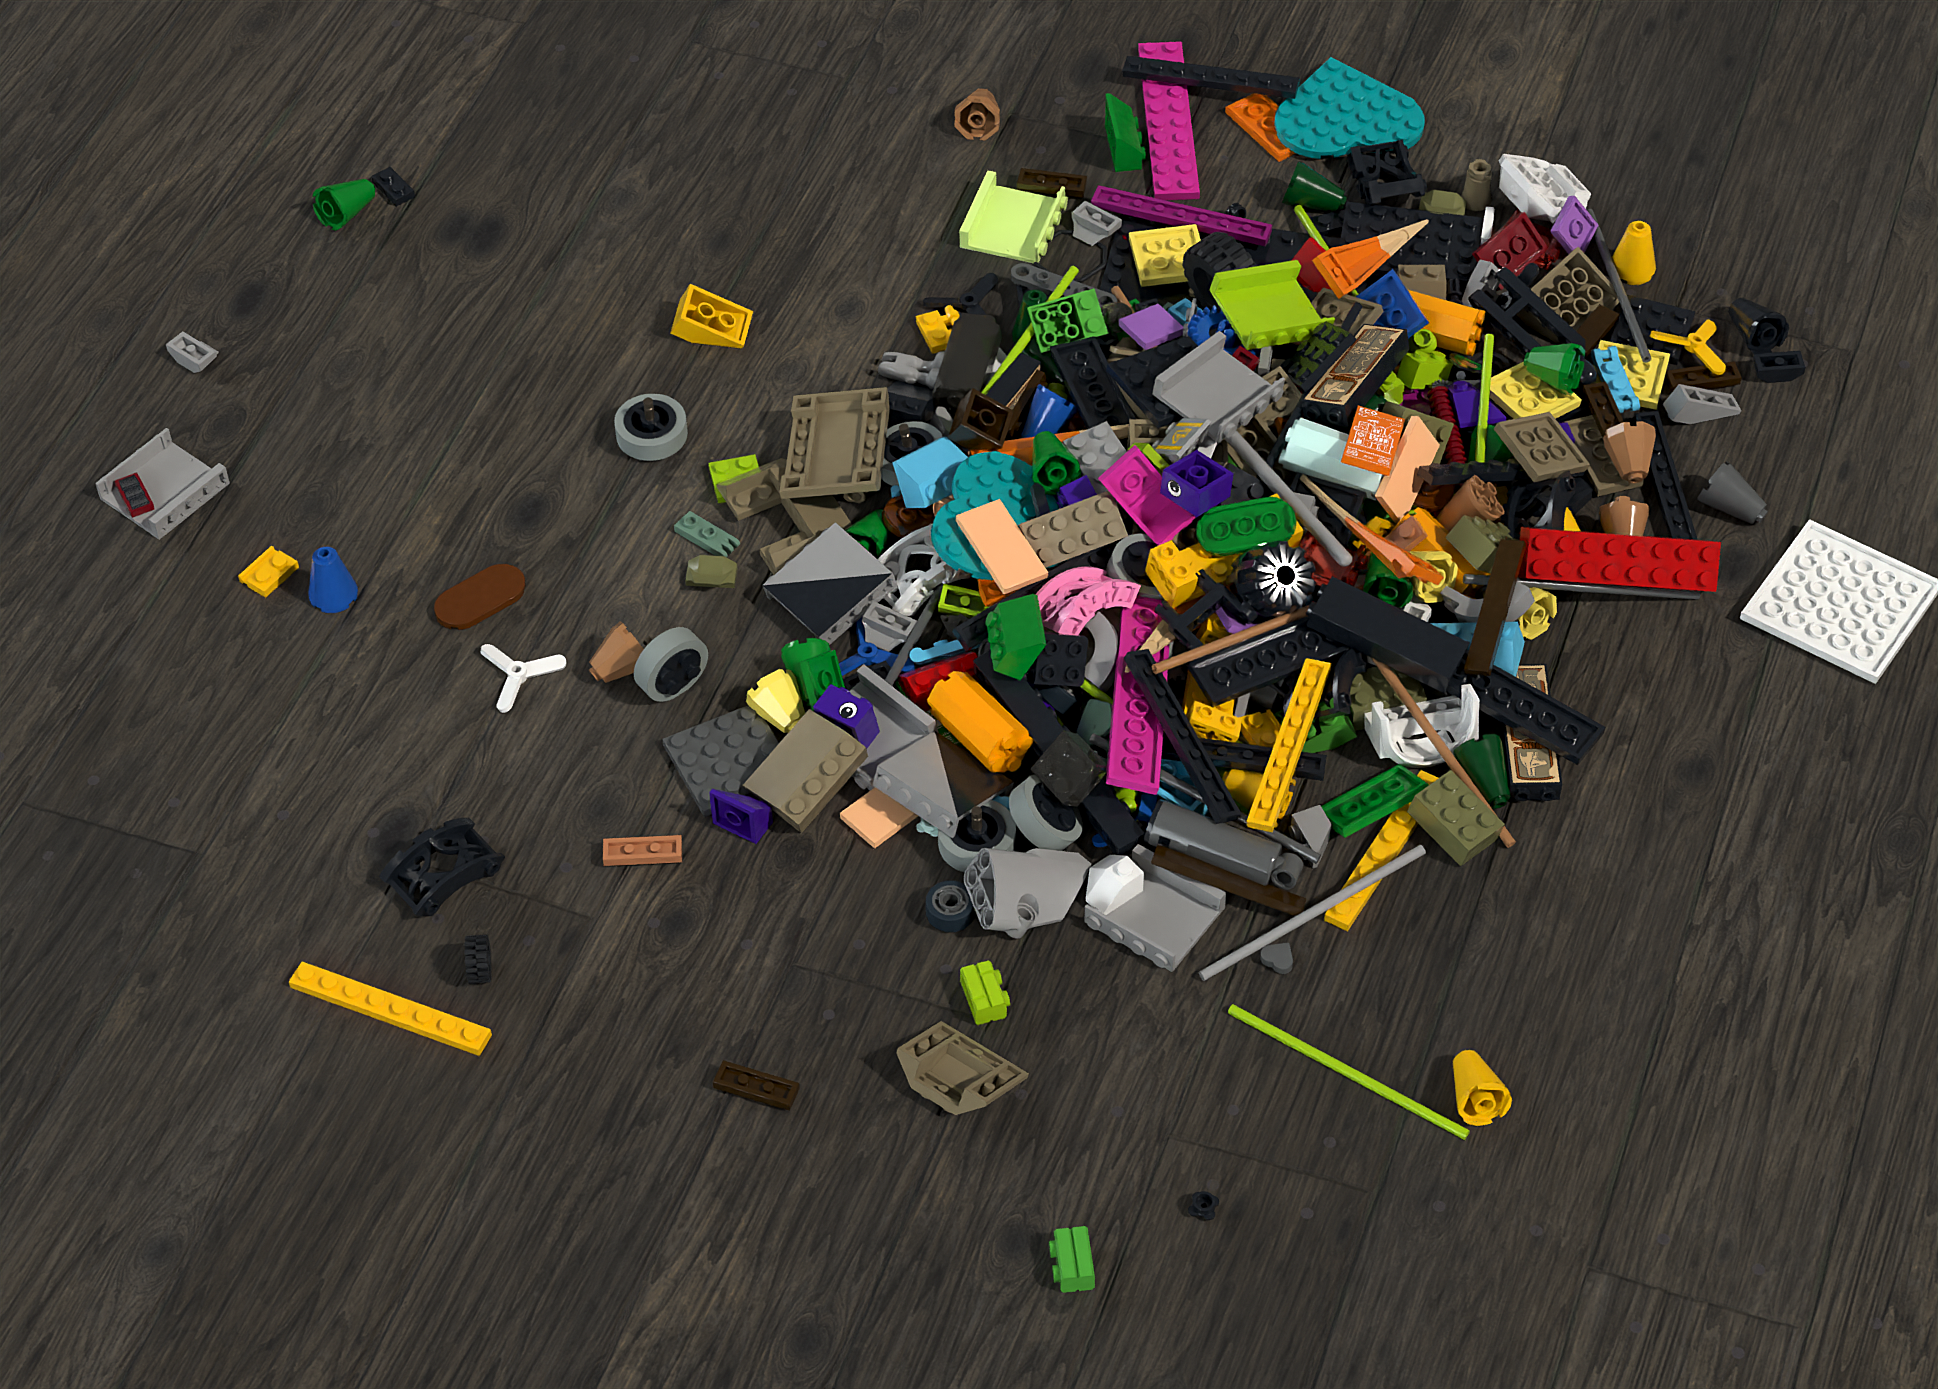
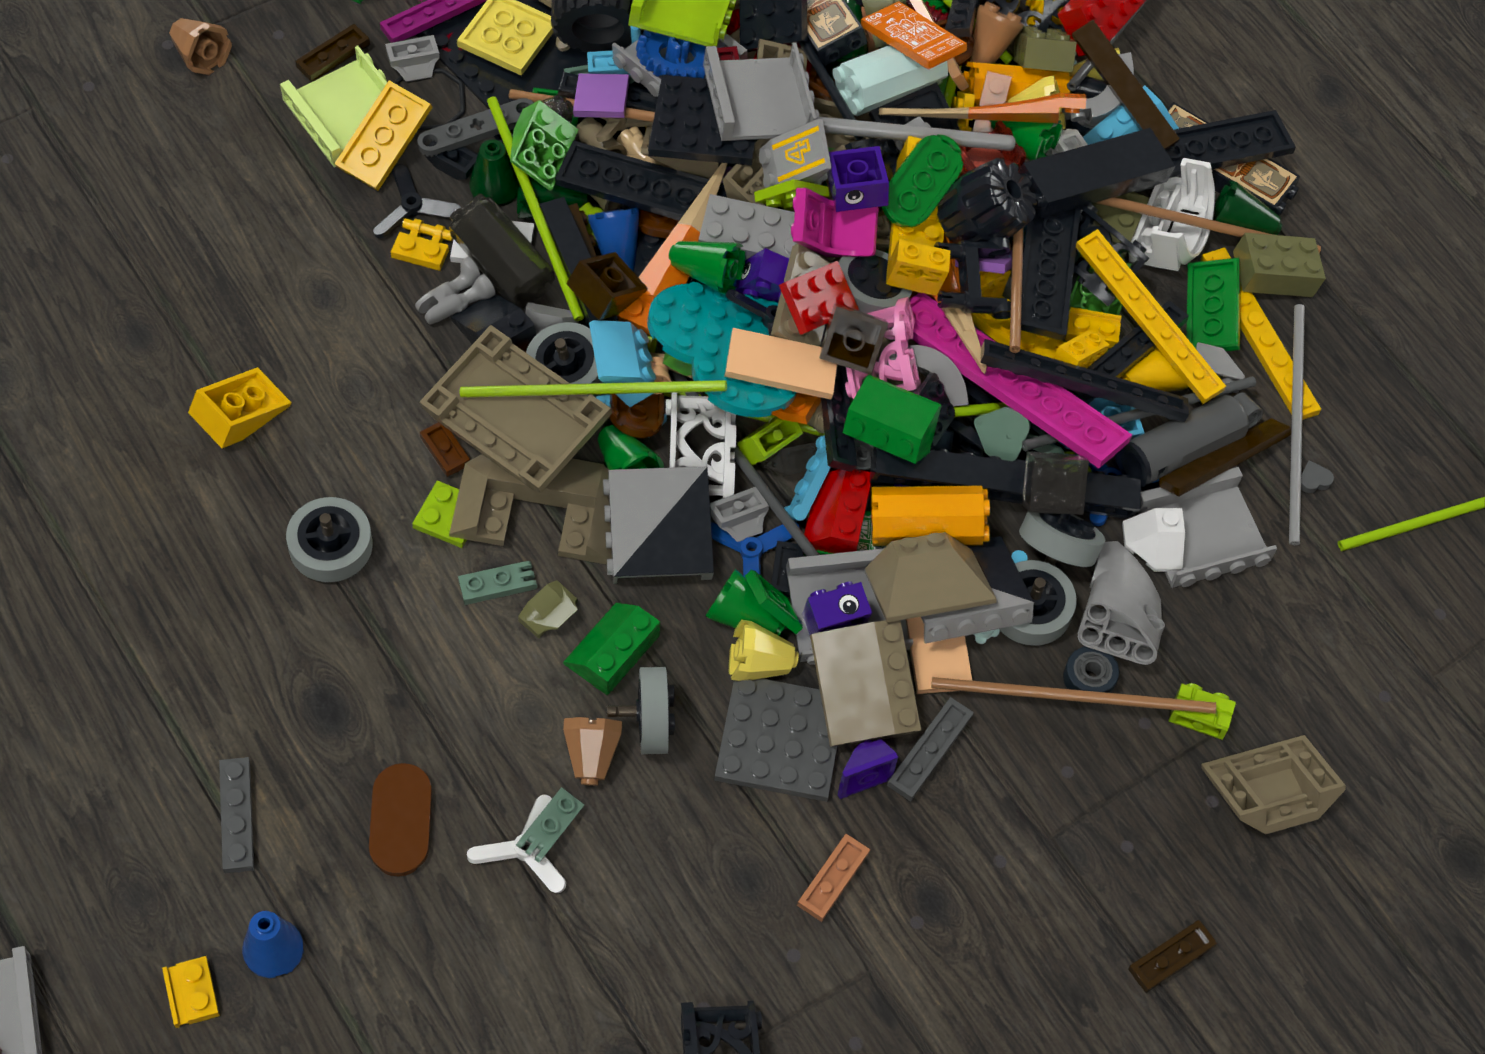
camera: 60 degrees left, 10 degrees up
none -> dark grey plate [219,757,254,874]
none -> yellow plate [334,80,433,191]
none -> reddish brown plate [420,422,470,477]
none -> lime piece [460,380,727,398]
none -> sand green hinge [516,787,584,863]
none -> green slope [563,603,660,696]
none -> red plate [779,261,859,335]
none -> dark brown slope [819,303,889,375]
none -> dark tan slope [865,532,996,622]
none -> dark grey plate [887,697,974,801]
none -> medium nougat piece [931,677,1216,714]

